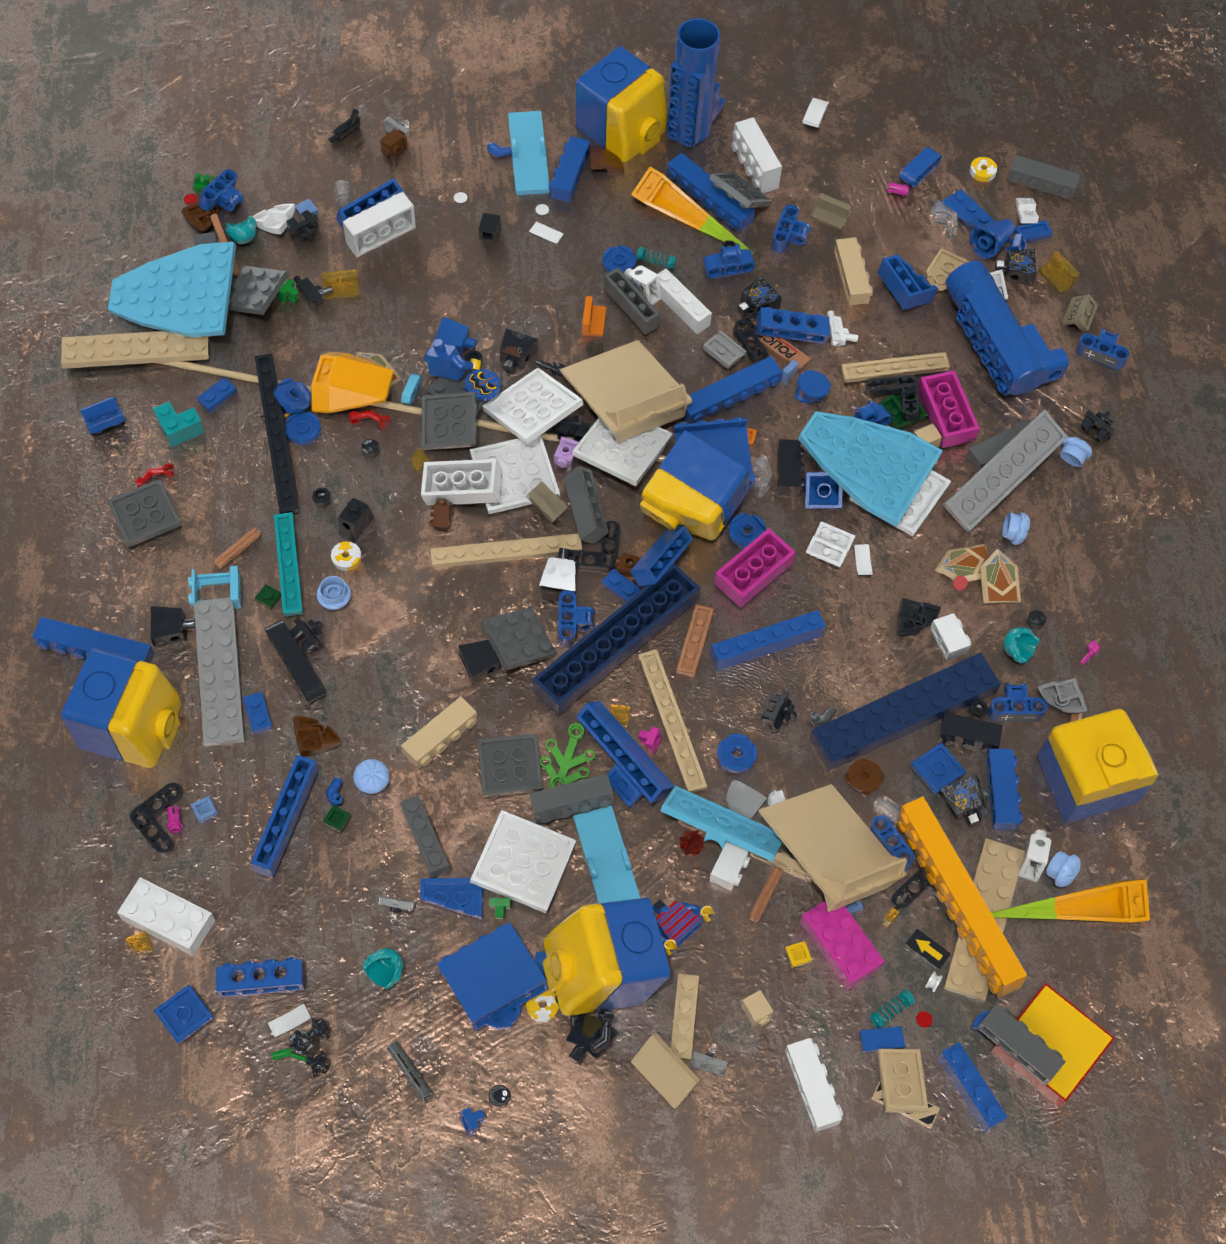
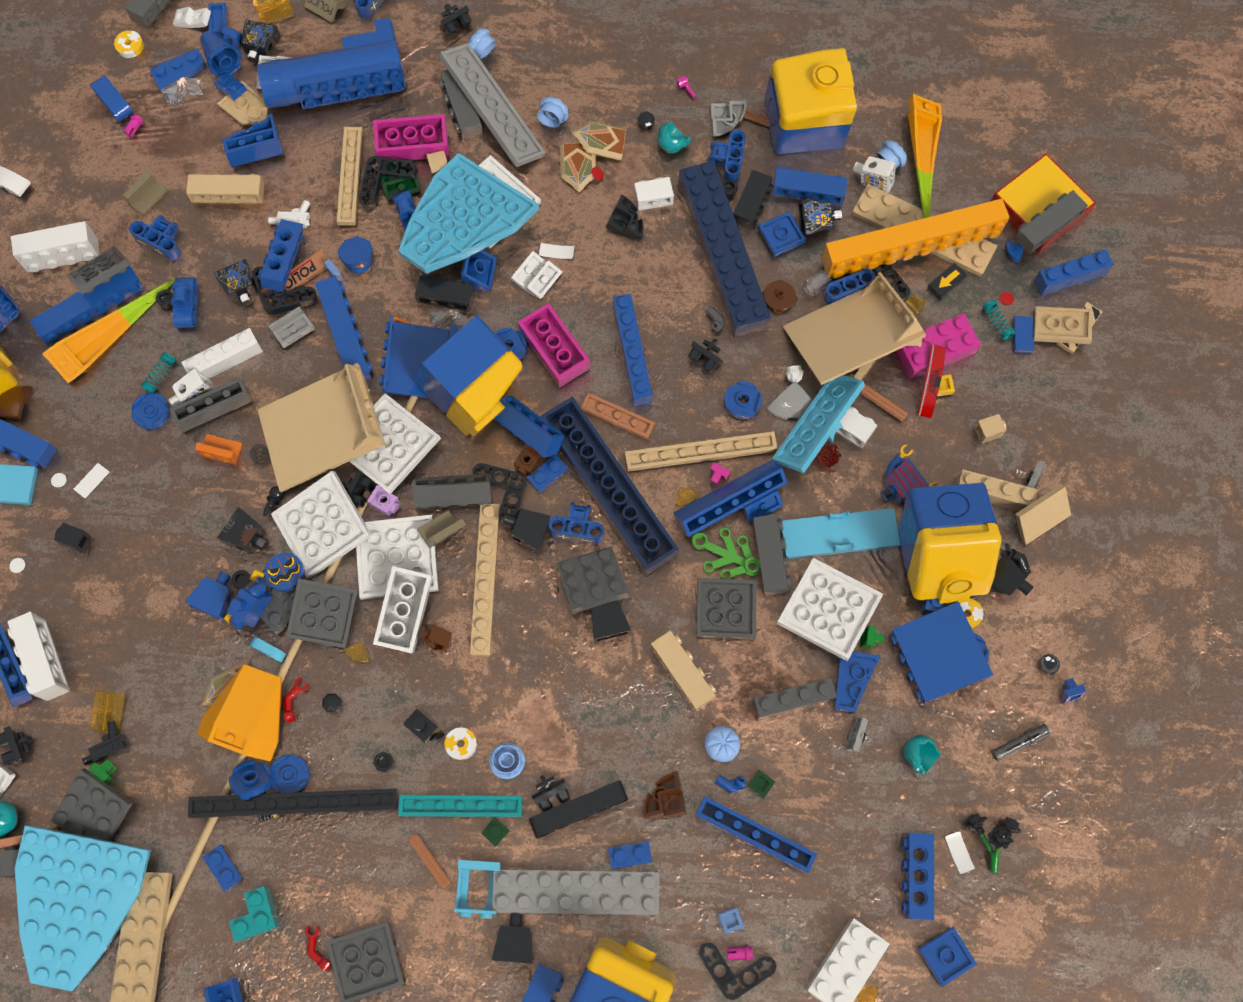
camera: 80 degrees left, 10 degrees up
white brick [785,1038,843,1132] -> none
white bush [925,971,943,992] -> none
none -> blue plate [213,72,247,101]
none -> red sticker [917,345,946,418]

